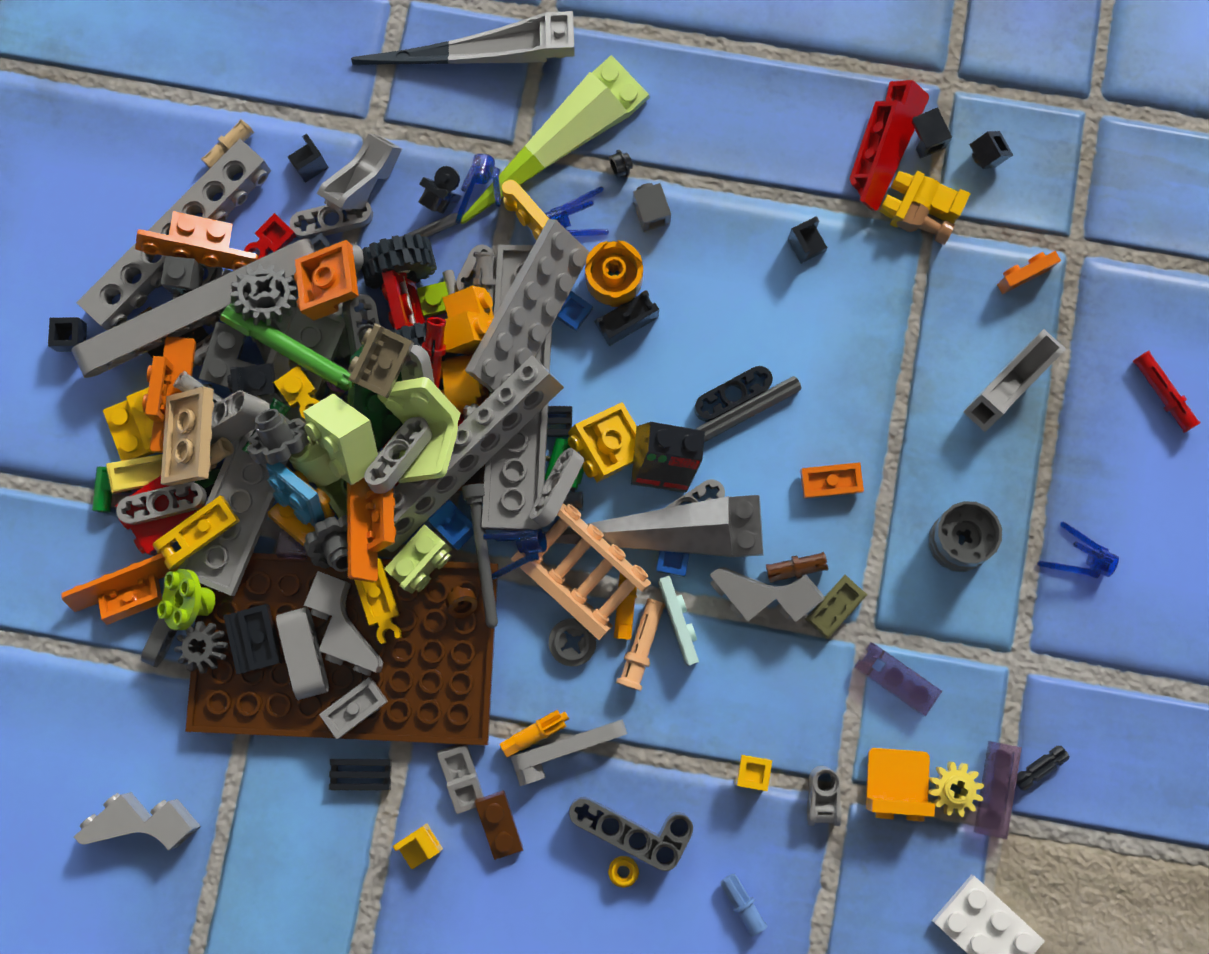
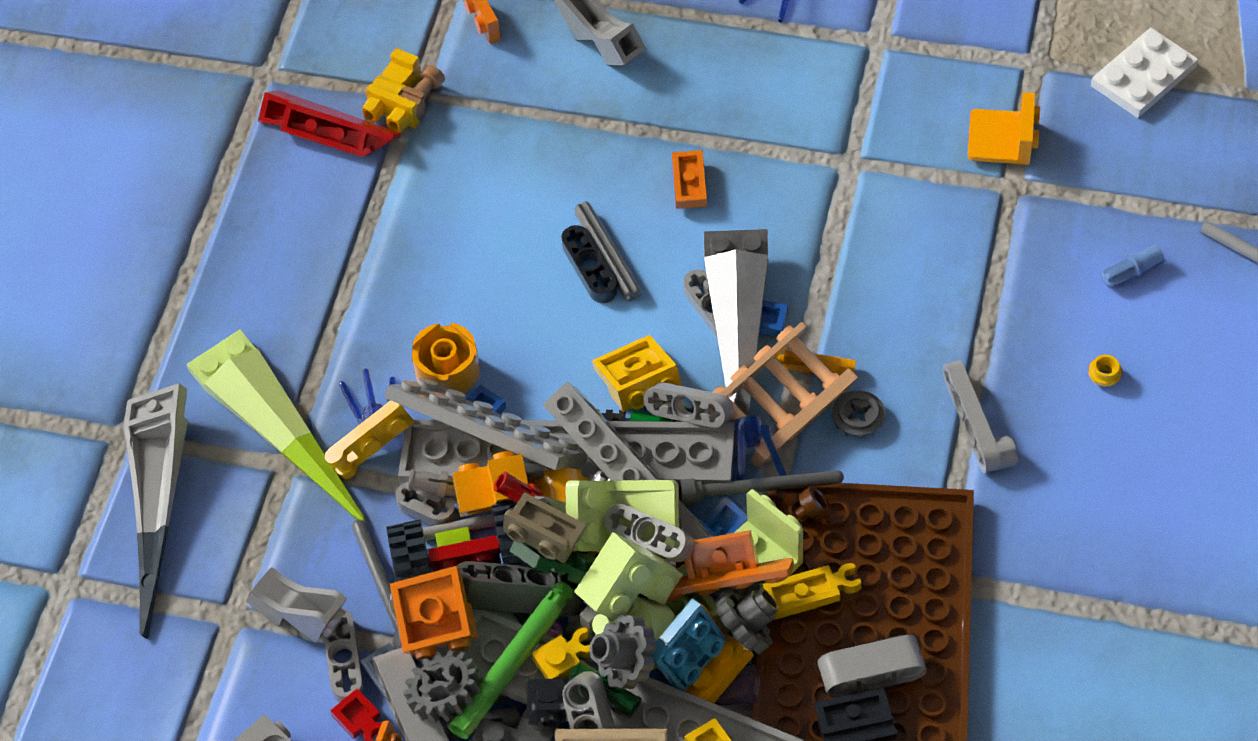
camera: 85 degrees left, 25 degrees down
black panel [288,133,329,183] -> none
light grey arch [304,571,383,676] -> none
light grey plate [319,677,388,739] -> none
black tile [329,759,392,790] -> none
yellow panel [392,823,443,869] -> none
black hips [418,166,462,214] -> none
light grey slope [437,744,484,814] -> none
clear blue plant [455,153,501,224] -> none
reddish brown plate [475,790,523,860] -> none
light orange piece [500,710,569,758] -> none
dark grey beam [569,797,693,871] -> none
black hinge [594,290,659,346] -> none
black plate [609,149,633,178] -> none
light nougat pin [616,598,665,691] -> none
black slope [631,422,705,493] -> none
dark grey brick [633,183,671,232] -> none
light aqua plate [658,576,699,666] -> none
light grey arch [710,567,825,622] -> none
yellow panel [734,754,772,792] -> none
reddish brown pin [766,552,828,583] -> none
black panel [787,216,828,263] -> none
olive plate [804,575,867,639] -> none
light grey piece [807,766,841,826] -> none
clear purple plate [854,642,942,716] -> none
black panel [911,107,952,159] -> none
light yellow gear [928,761,984,817] -> none
dark grey wheel [929,501,1002,572] -> none
black plate [969,131,1013,169] -> none
clear purple plate [974,741,1022,839] -> none
black axle [1013,746,1070,791] -> none

